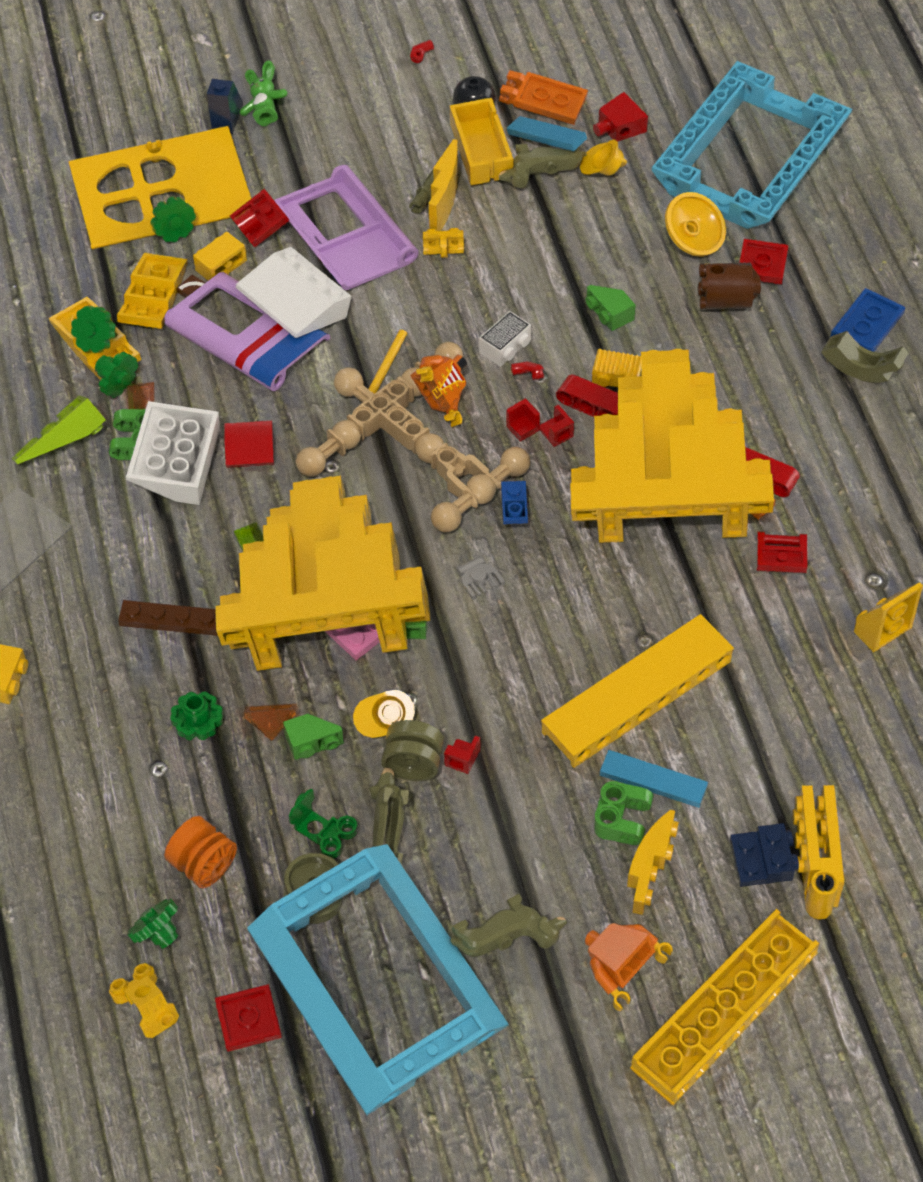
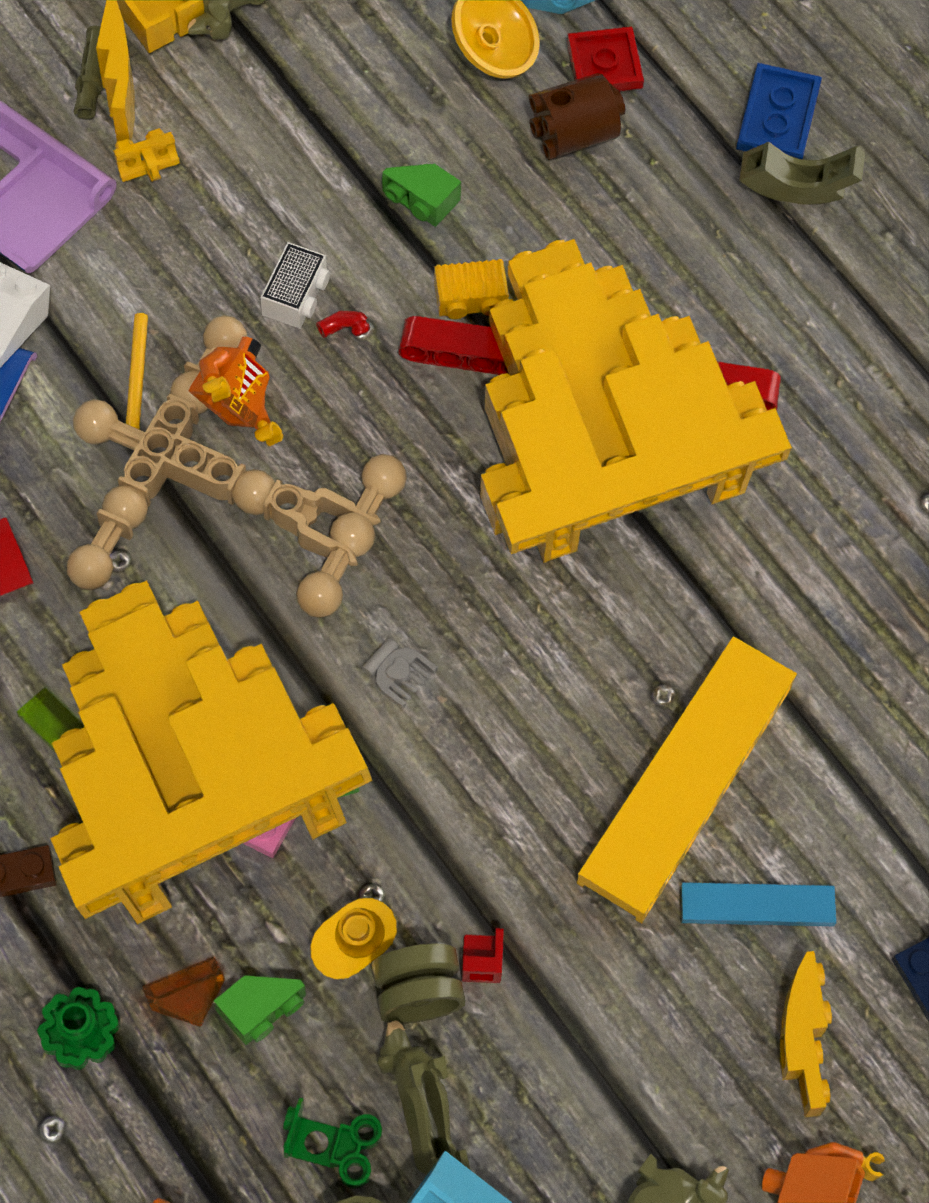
camera: 25 degrees left, 10 degrees up
blue slope [501,481,528,524] -> none
red panel [506,398,540,442] -> none
red panel [540,404,574,447] -> none
bright green piece [594,781,654,845] -> none
red plate [756,531,808,573] -> none

